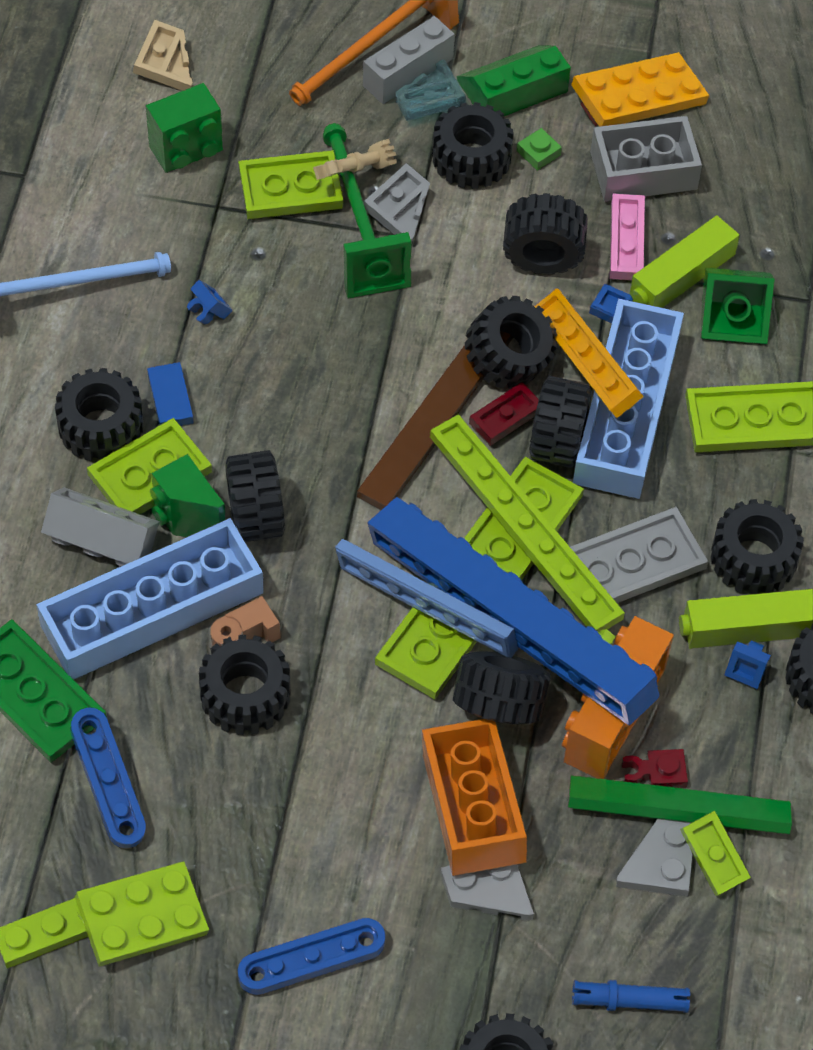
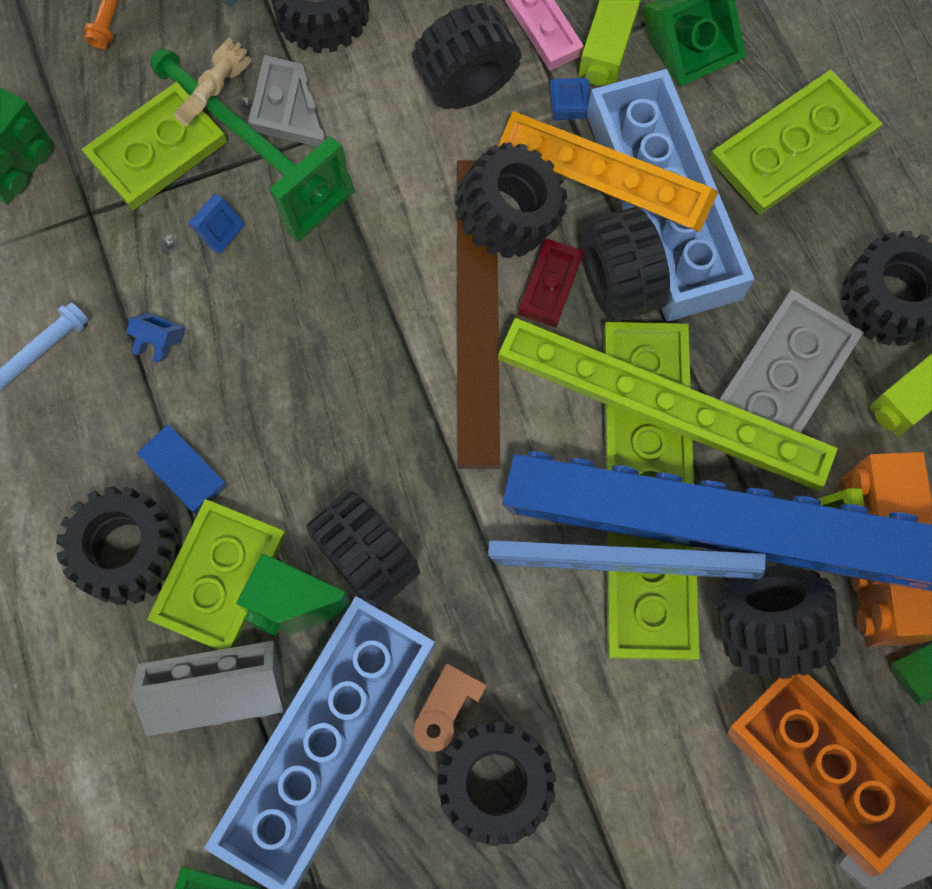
camera: 30 degrees left, 15 degrees up
none -> blue tile [188,194,245,254]

